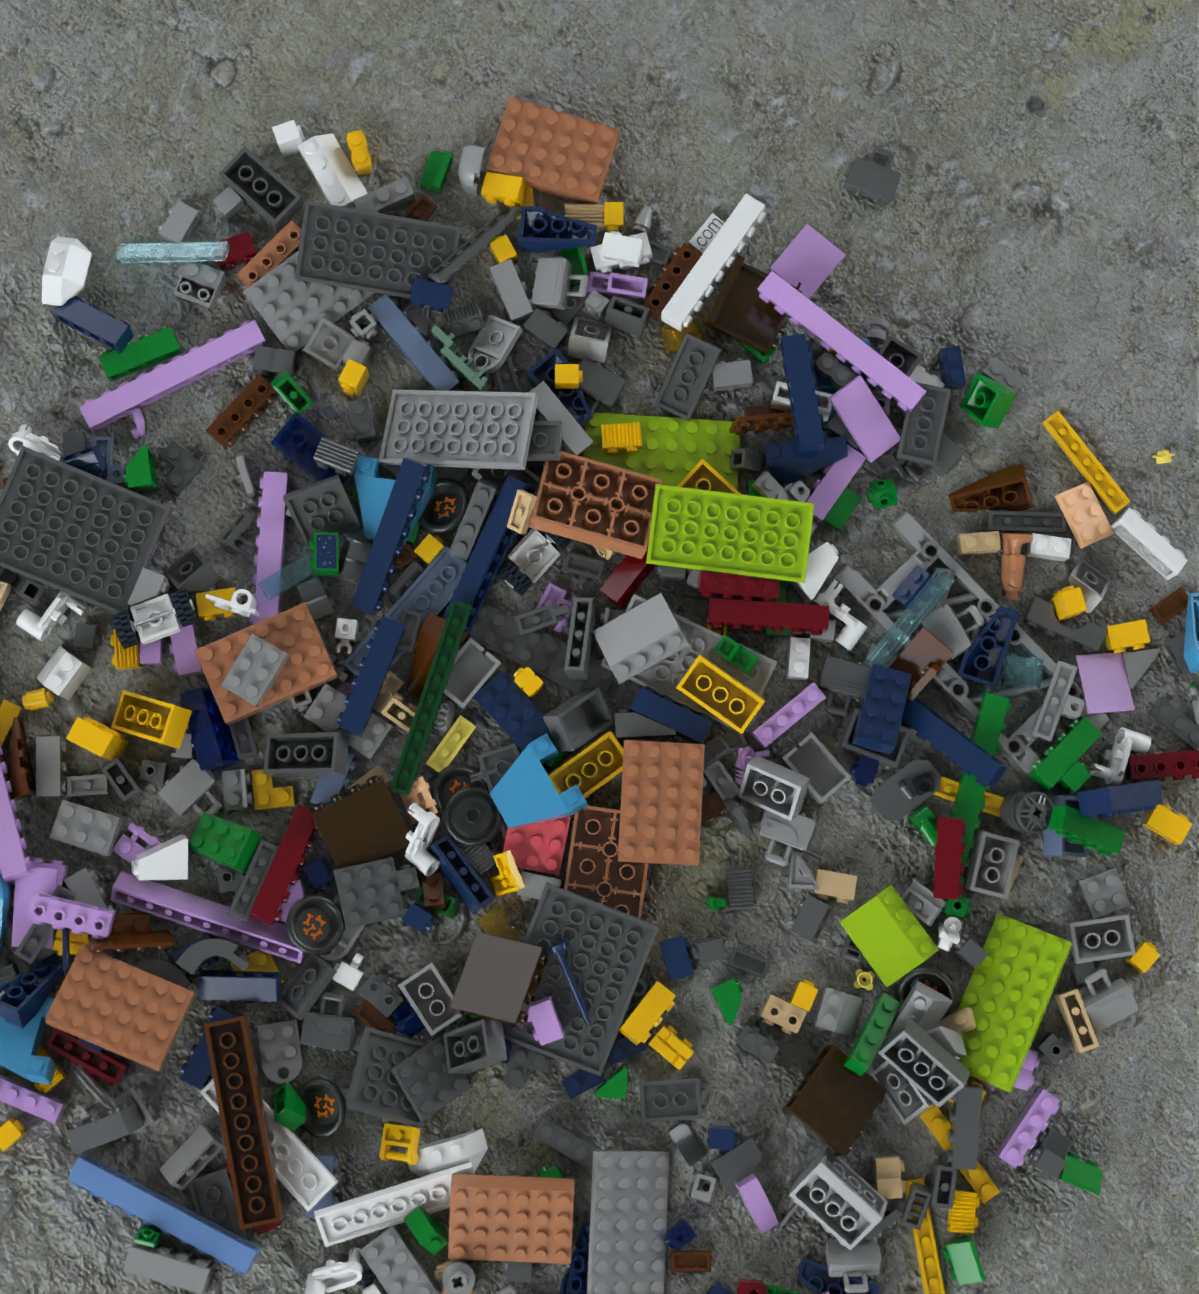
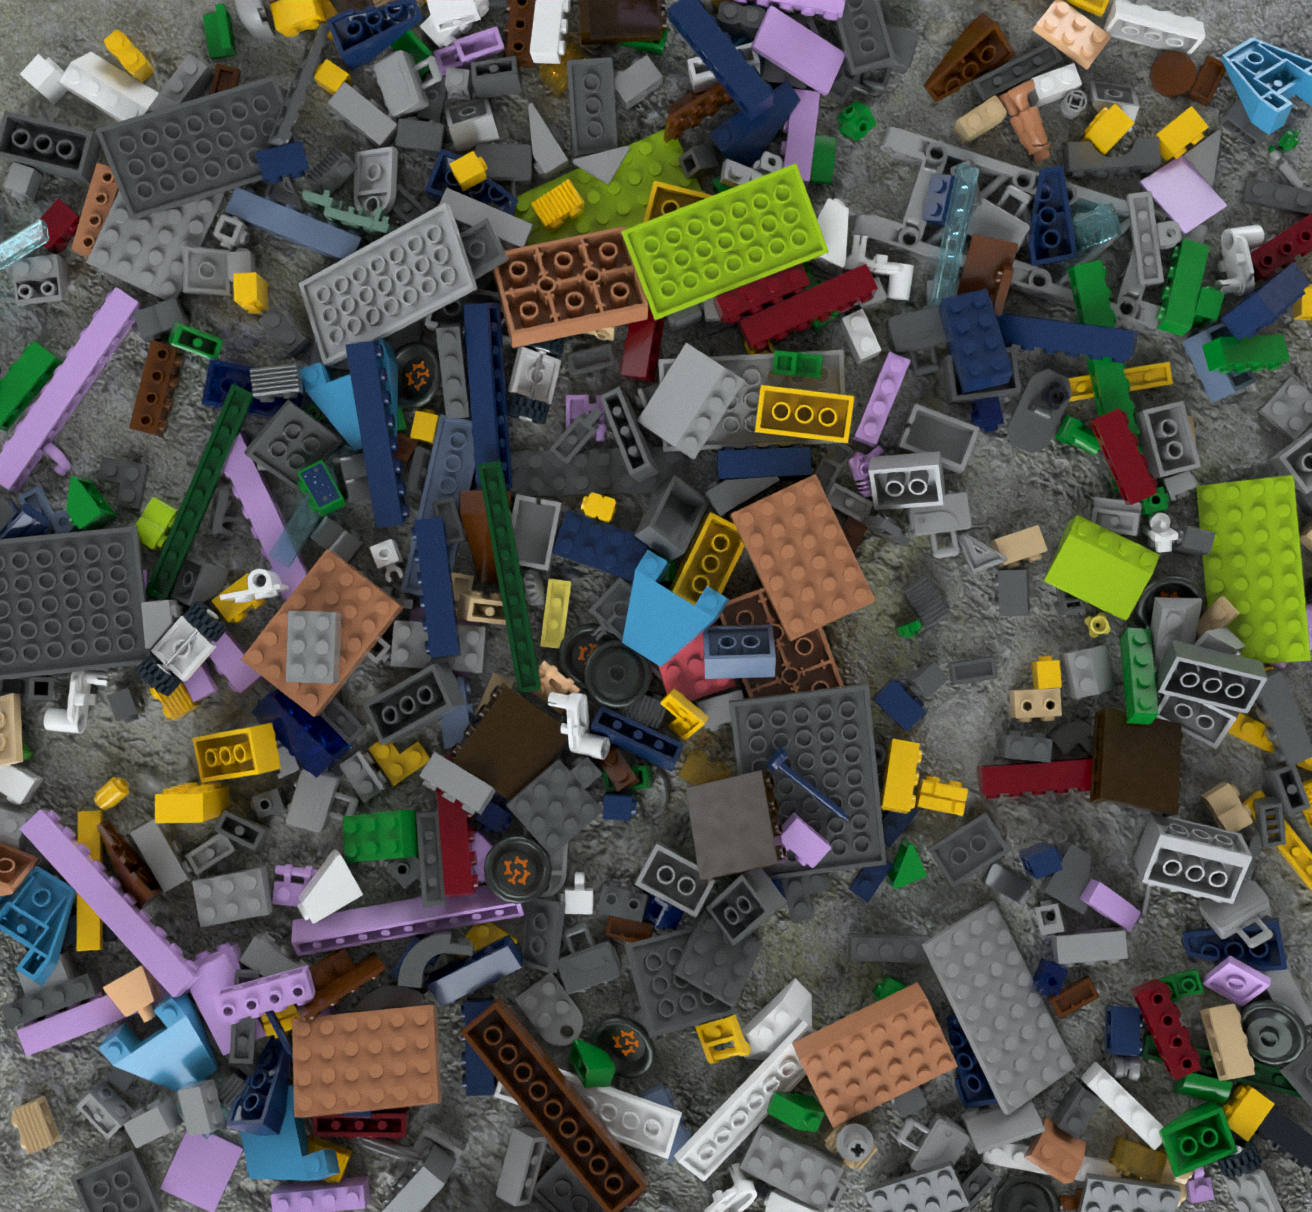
camera: 15 degrees left, 5 degrees up
white slope [36,646,92,700] -> none
light grey tile [235,456,256,498] -> none
tan plate [507,490,537,534] -> none
green slope [710,978,743,1026] -> none
dark grey wheel [1000,790,1053,834] -> none
none -> lime brick [135,497,179,550]
none -> dark green plate [145,384,254,600]
none -> light grey brick [419,752,496,815]
none -> light grey slope [528,103,569,181]
none -> light grey tile [572,146,630,186]
none -> sand blue slope [703,625,776,679]
none -> dark red brick [977,757,1092,799]
none -> light grey brick [1051,927,1128,967]
none -> light grey wheel [1059,89,1087,119]
none -> reddish brown tile [1149,51,1197,98]
none -> light grey brick [1157,470,1197,502]

